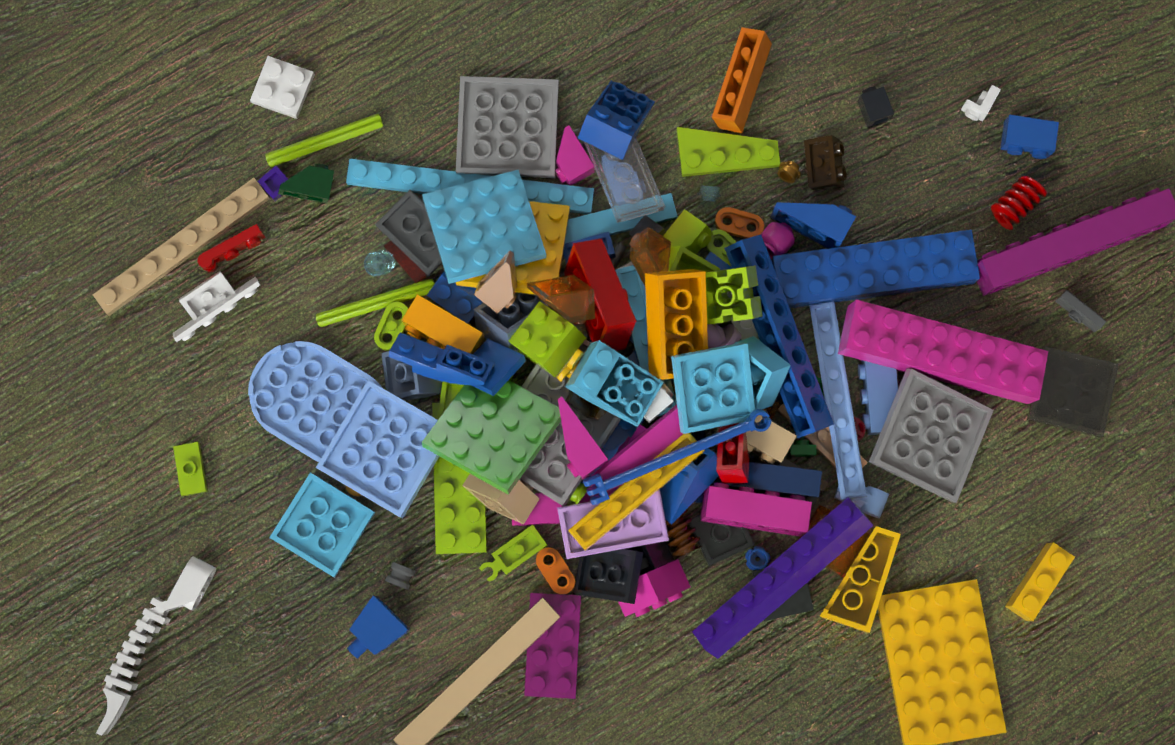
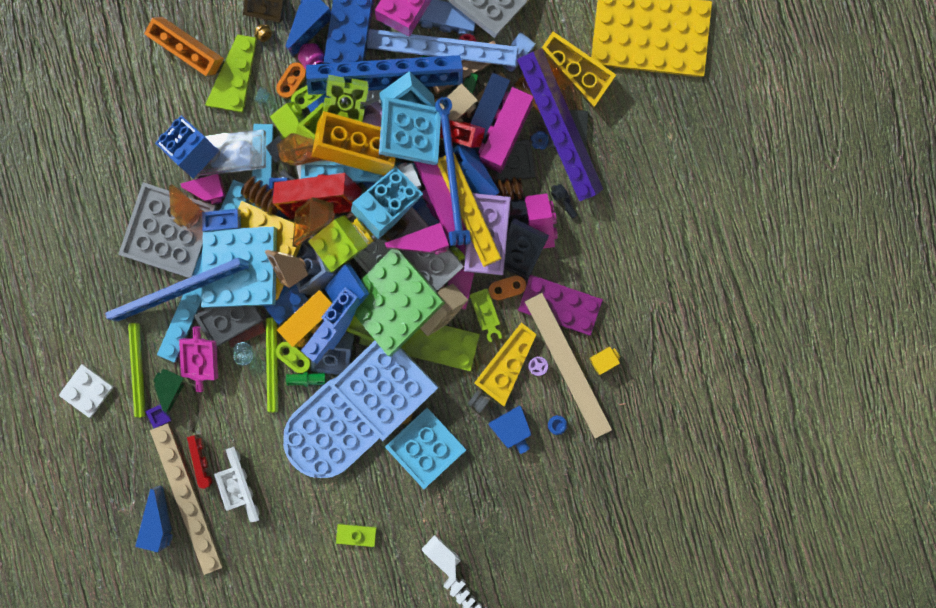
camera: 75 degrees left, 5 degrees up
none -> tile [105,257,249,322]
none -> blue slope [135,486,173,552]
none -> clear orange slope [169,184,204,228]
none -> dark pink plate [179,326,218,392]
none -> blue plate [202,209,241,232]
none -> reddish brown piece [241,176,279,216]
none -> green pin [286,372,326,387]
none -> yellow wing [474,323,536,406]
none -> lavender wheel [528,357,548,376]
none -> blue plate [548,415,567,435]
none -> black plate [551,184,578,219]
none -> yellow brick [589,347,620,375]

